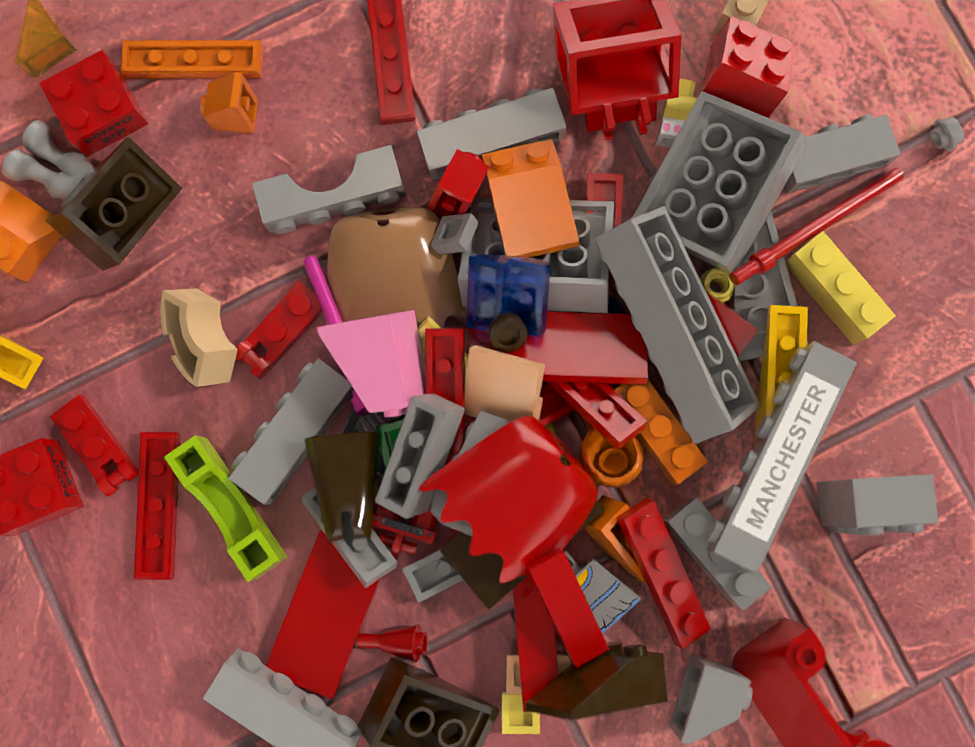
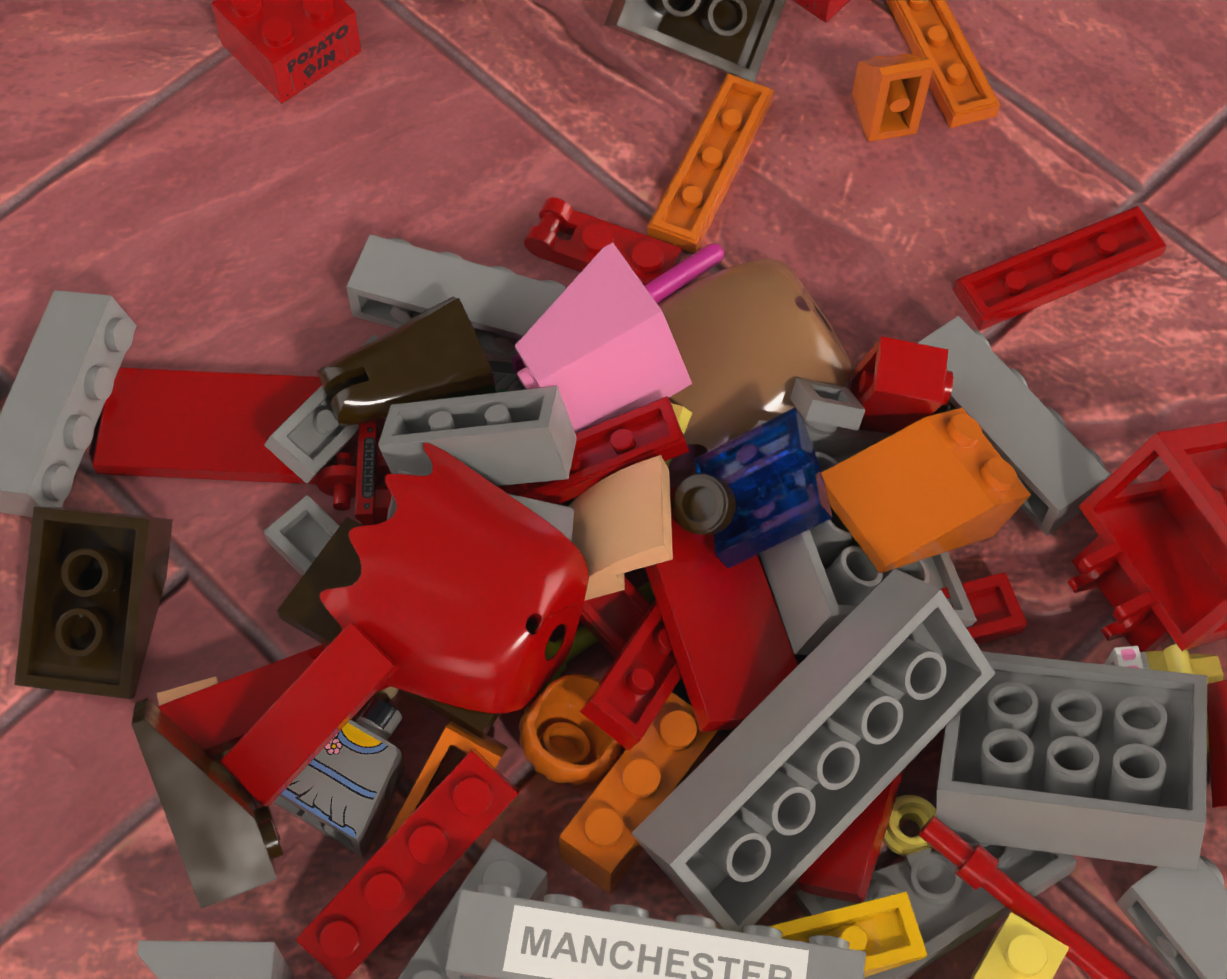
camera: 65 degrees right, 20 degrees down
red plate [49,394,139,497] -> none
red tile [134,432,180,580] -> none
tan brick [161,288,238,387] -> none
lime arch [164,435,288,582] -> none
light grey arch [252,145,405,234] -> none
red cone [357,624,428,663] -> none
light yellow plate [502,692,540,734] -> none
none -> orange tile [647,73,775,254]

